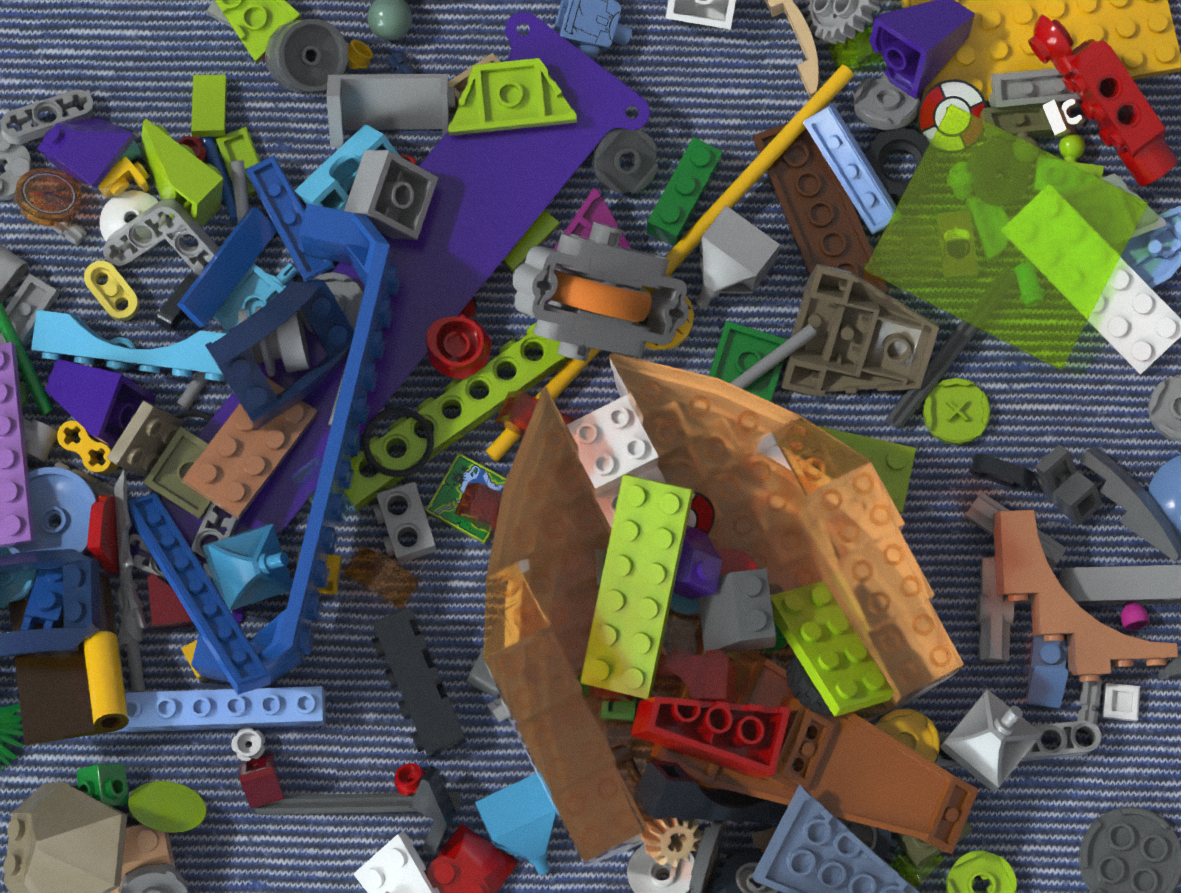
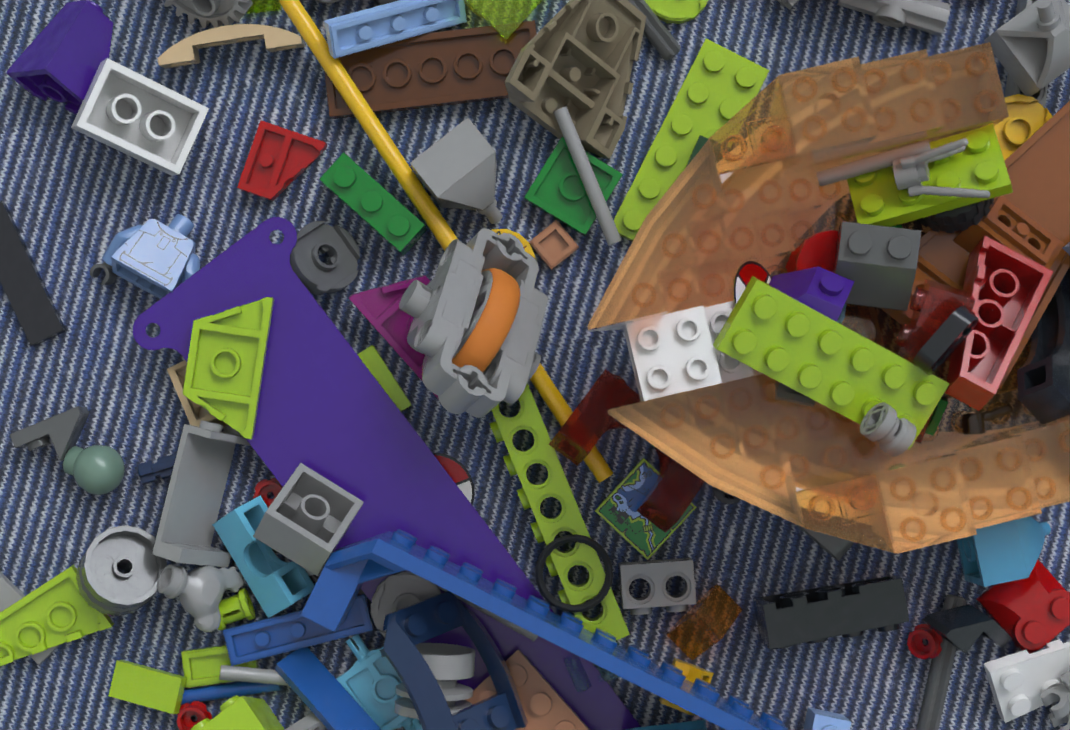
camera: 80 degrees left, 10 degrees up
yellow plate [346,39,373,70] -> none
red hat [425,314,492,380] -> none
none -> light grey animal [157,564,244,632]
none -> lime bush [218,588,255,631]
none -> red wing [237,120,327,201]
none -> nougat tile [529,219,579,271]
none -> light grey bar [816,140,931,187]
none -> light grey wheel [860,402,917,457]
none -> light grey plant [893,138,990,198]
none -> black beam [913,306,979,375]

